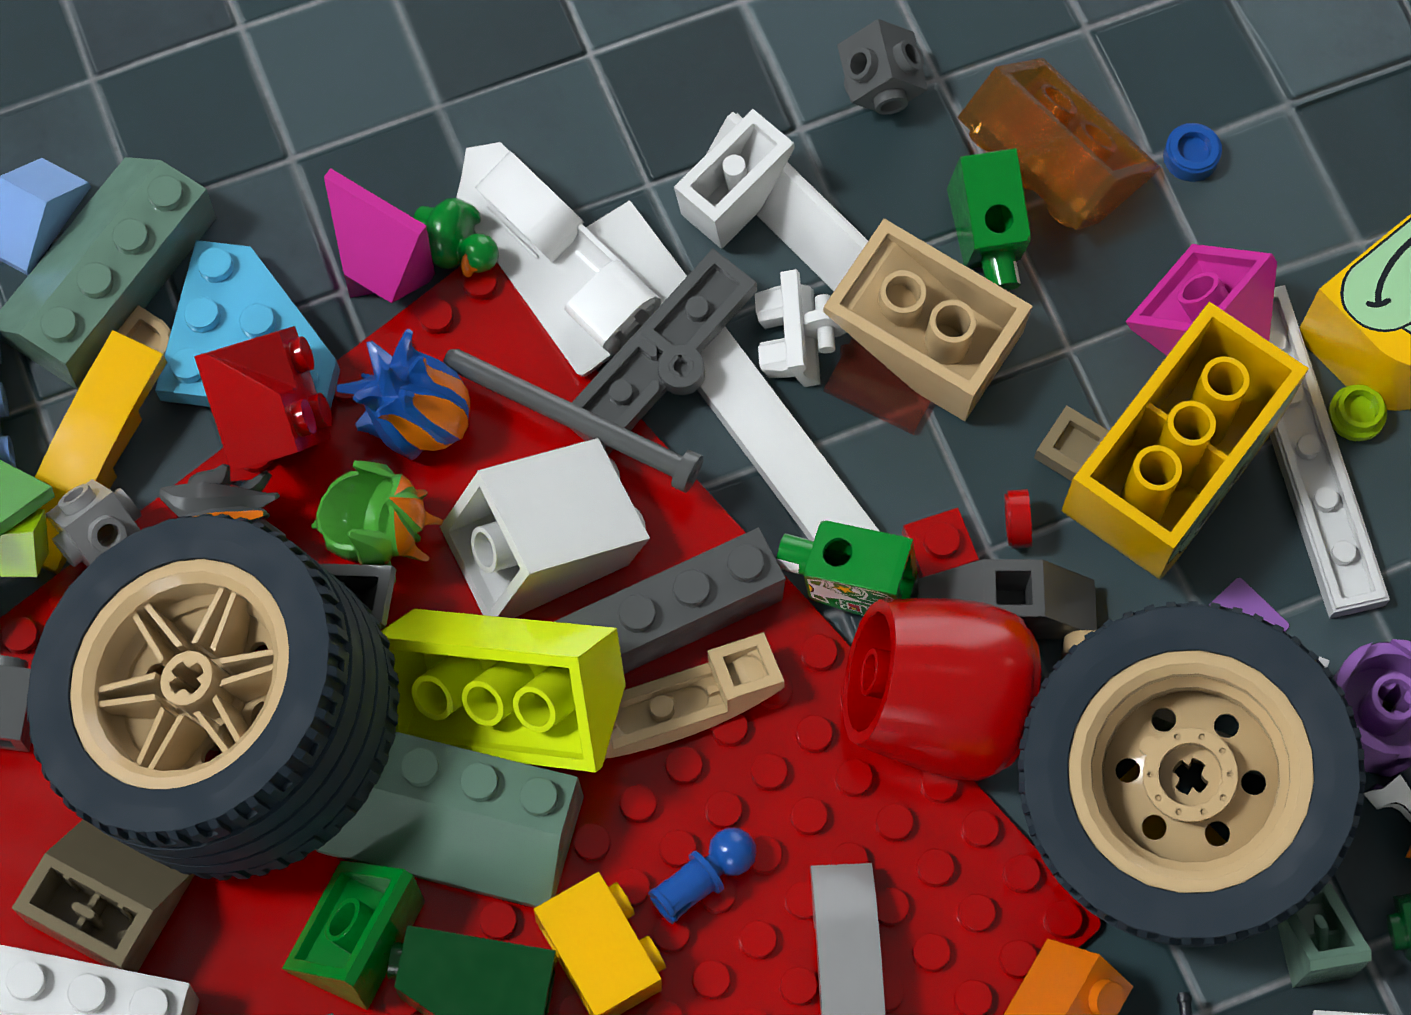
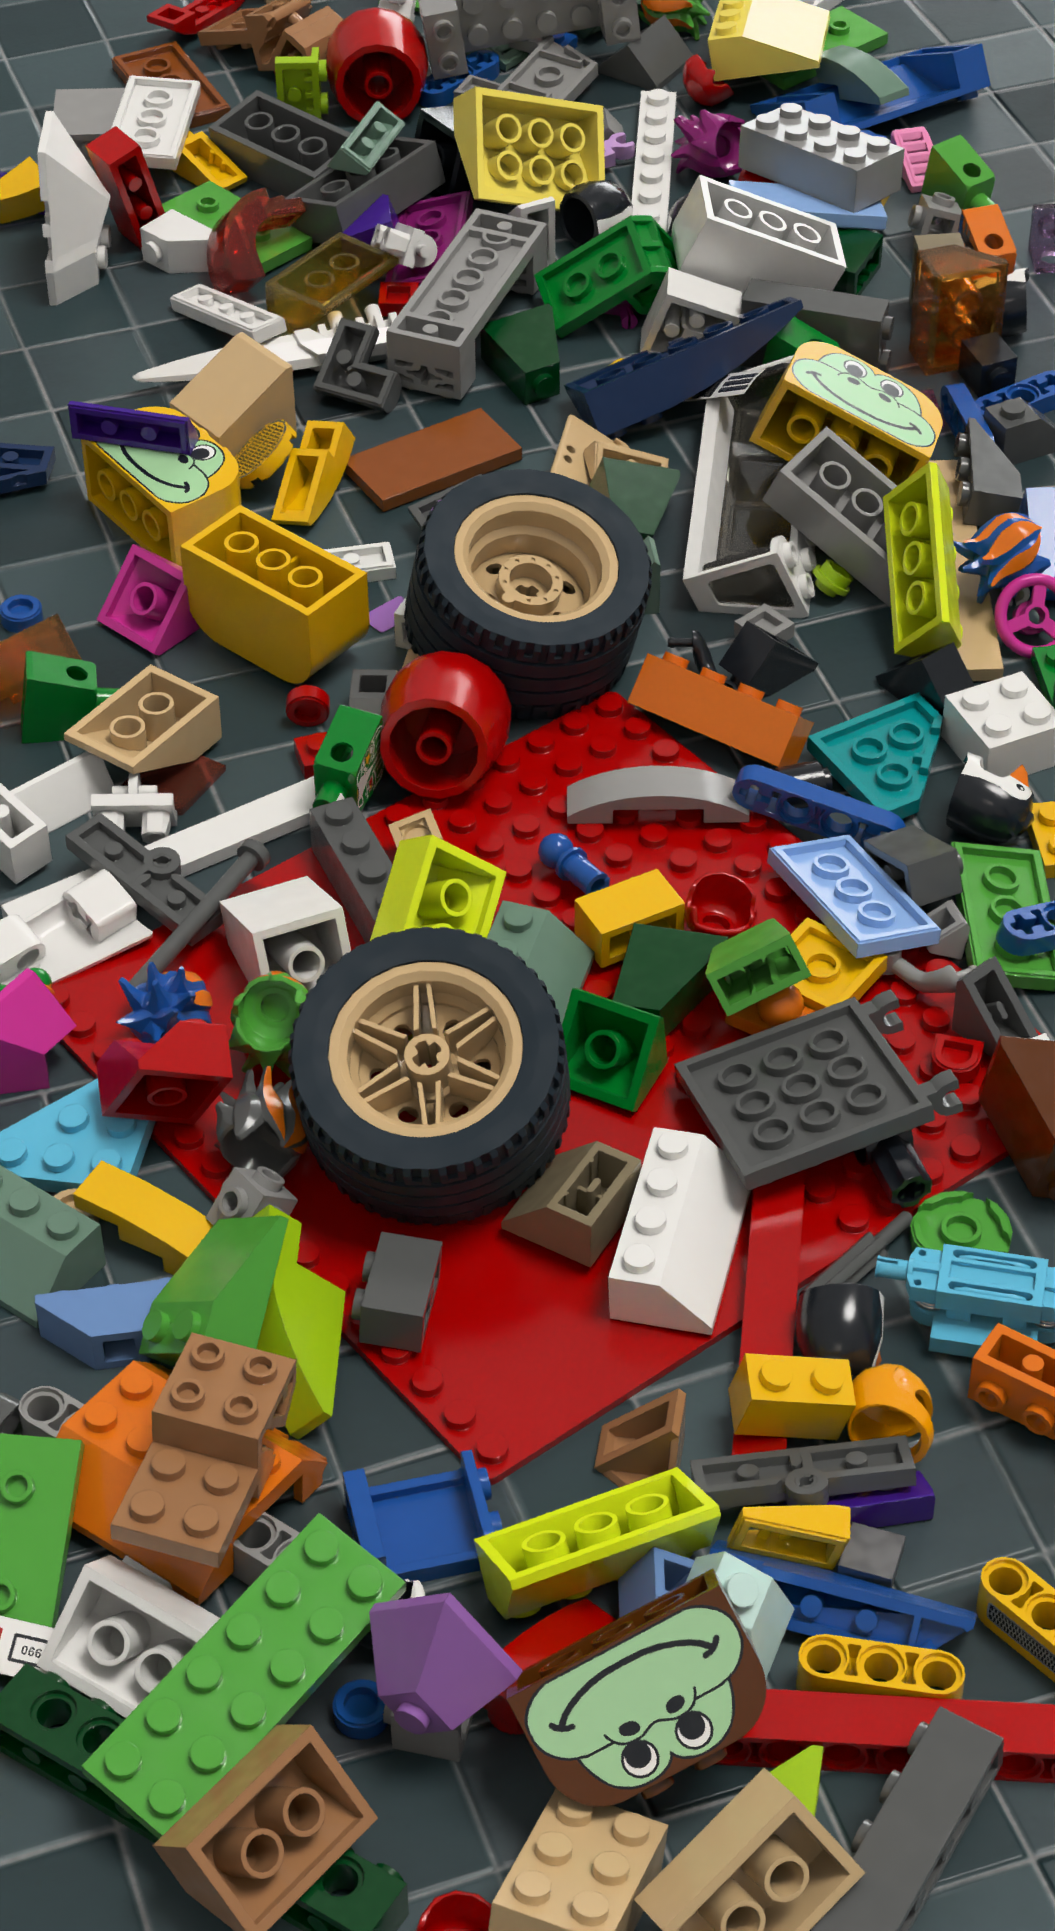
camera: 85 degrees left, 25 degrees down
dark tan plate [1034,405,1109,481] -> none

